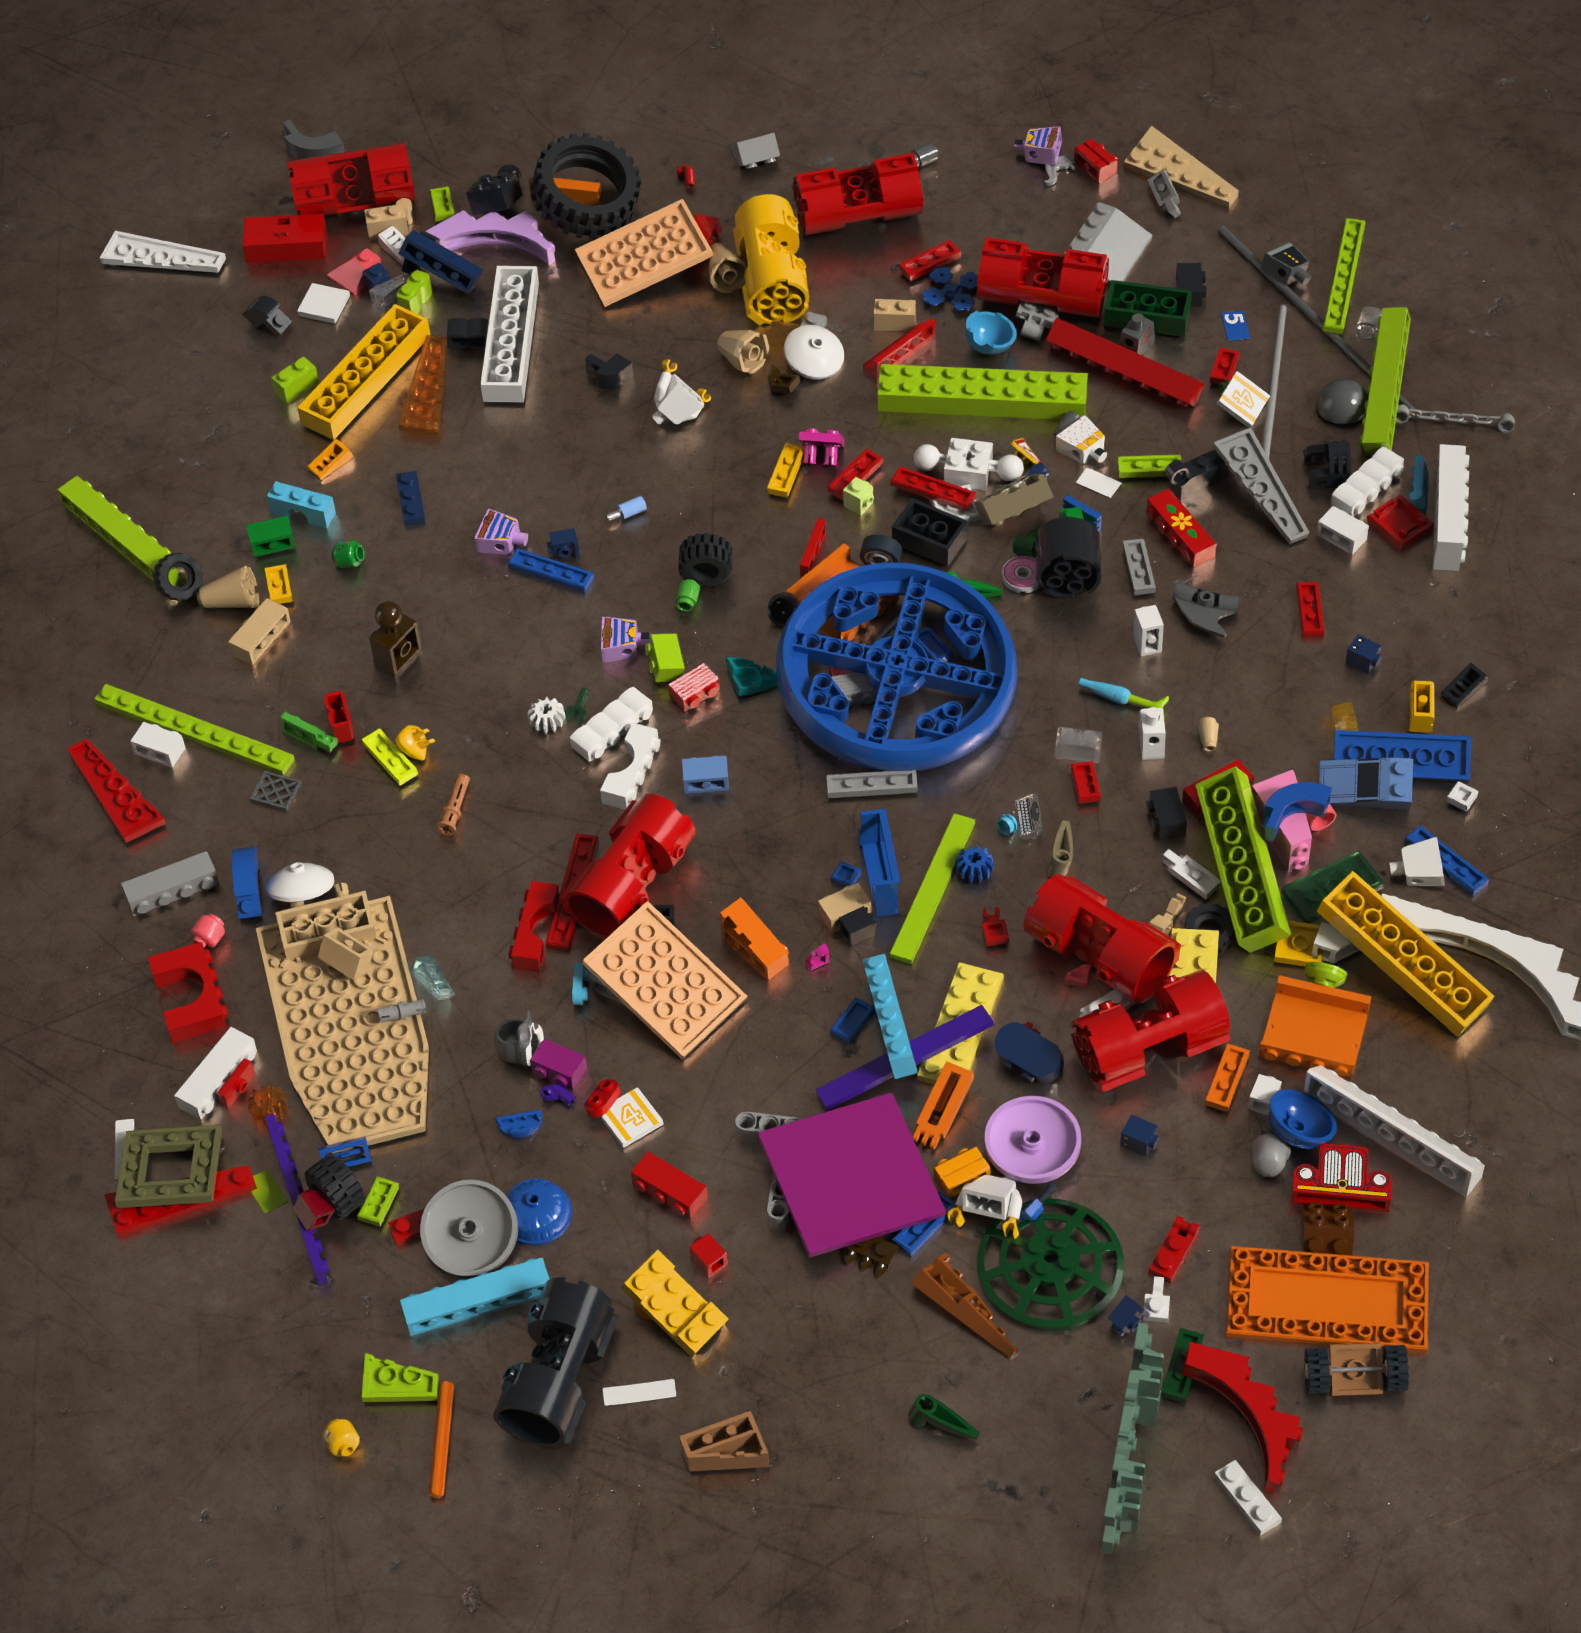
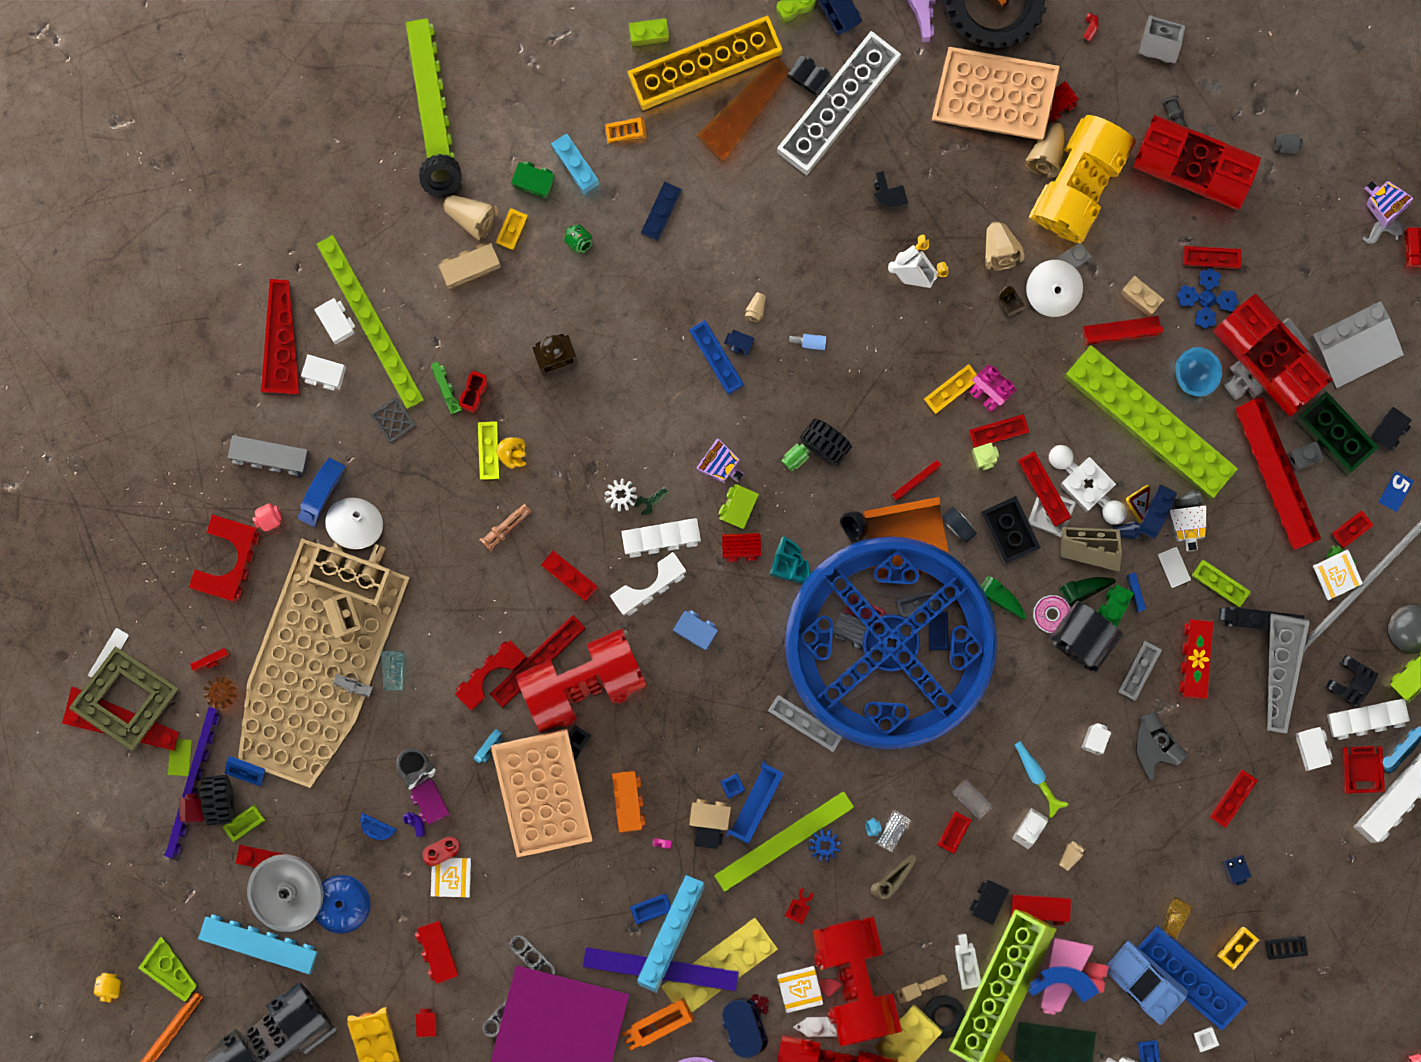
camera: 35 degrees right, 30 degrees up
white brick [174,1027,257,1120] -> none
lavender torso [474,509,528,555] -> none
none -> white brick [301,355,346,391]
none -> red brick [541,550,598,603]
none -> tan cone [745,293,766,323]
none -> white tile [777,966,825,1013]
none -> dark blue brick [1137,484,1177,540]

